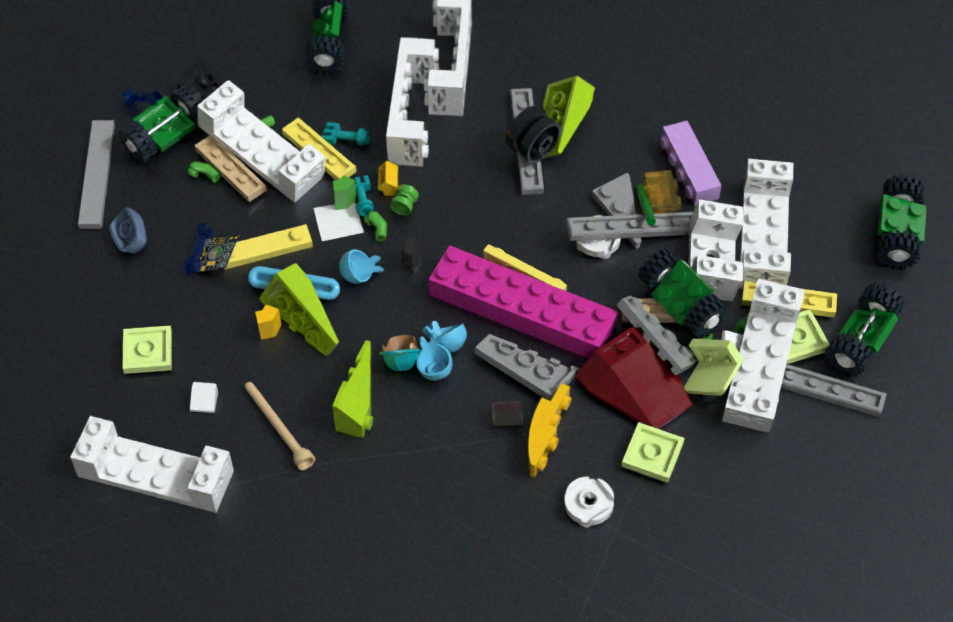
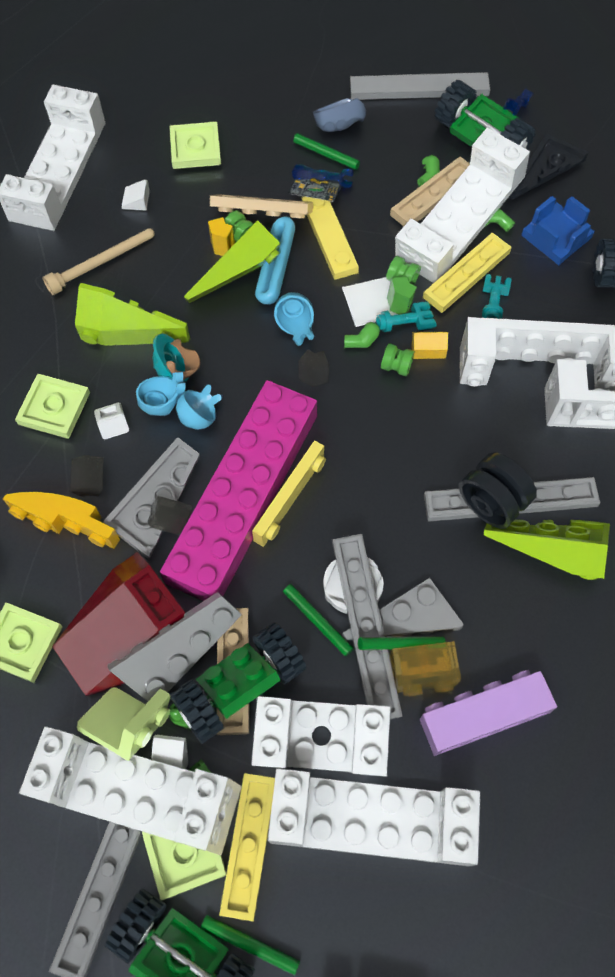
camera: 90 degrees right, 10 degrees up
none -> yellowish green plate [15,374,90,439]
none -> white slope [94,402,129,439]
none -> clear smoke piece [147,496,192,535]
none -> green bar [201,915,300,976]
none -> tan plate [210,194,313,218]
none -> bright green wheel [224,210,254,242]
none -> green bar [283,584,354,657]
none -> green bar [293,133,360,170]
none -> bright green wheel [386,256,421,285]
none -> blue panel [521,196,595,265]

